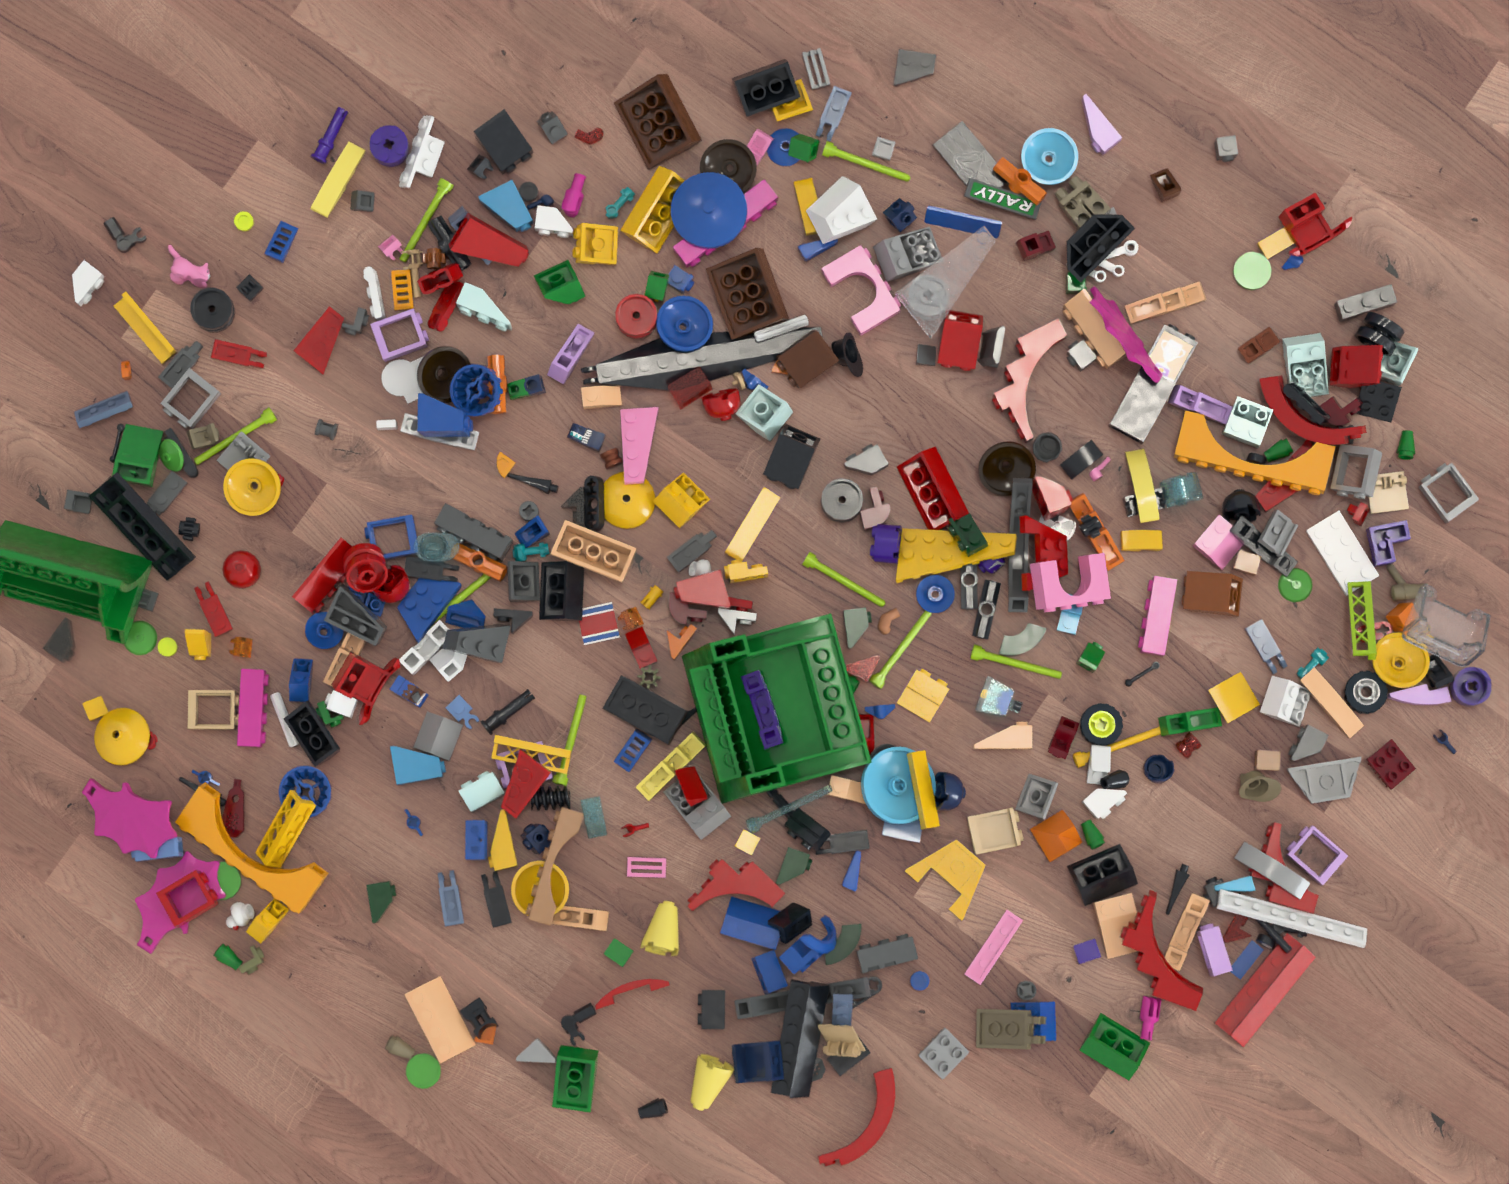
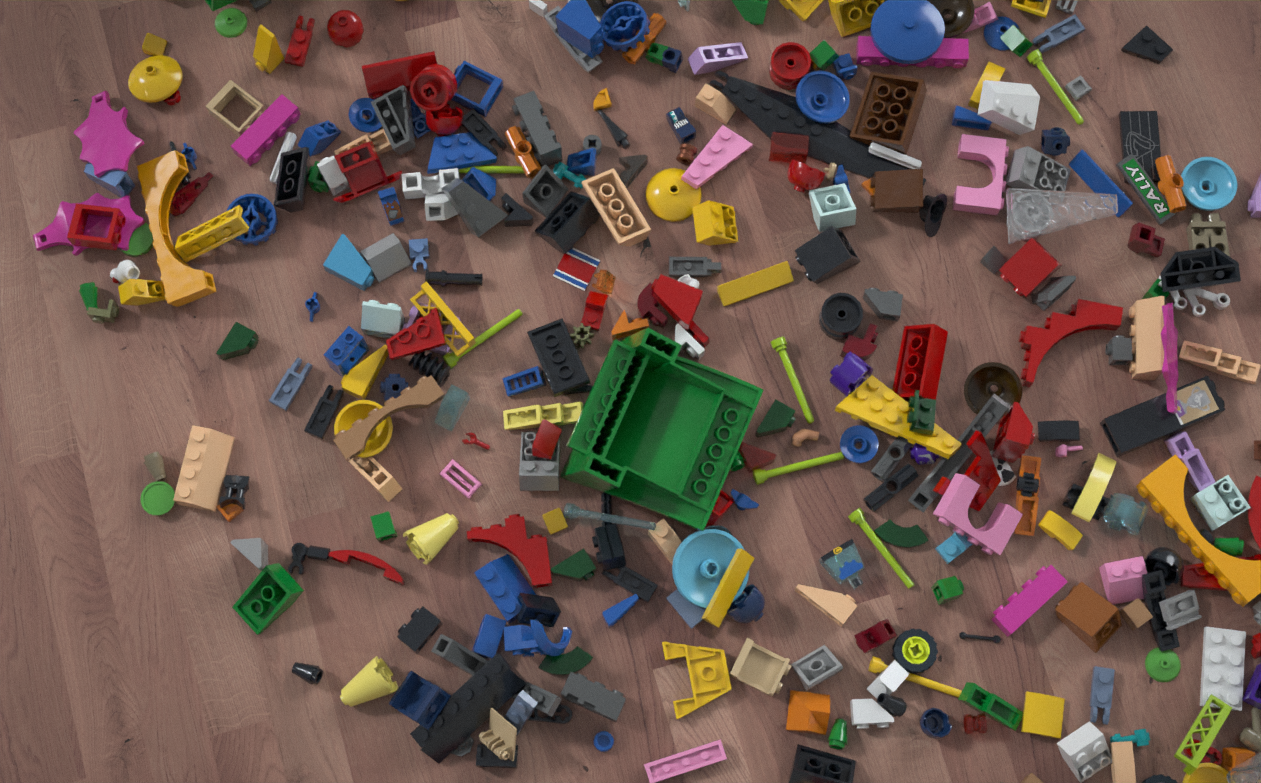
camera: 40 degrees right, 10 degrees down
neon yellow tile [158,637,178,657] -> none
clear orange tile [229,637,253,658] -> none
clear light blue piece [414,533,460,563] -> none
black beam [584,475,604,532] -> none
yellow pin [640,585,663,610] -> none
yellow plate [724,559,768,583] -> none
dark purple slope [741,670,783,750] -> none
yellow plate [896,668,949,723] -> none
dark grey hair [1033,432,1062,462] -> none

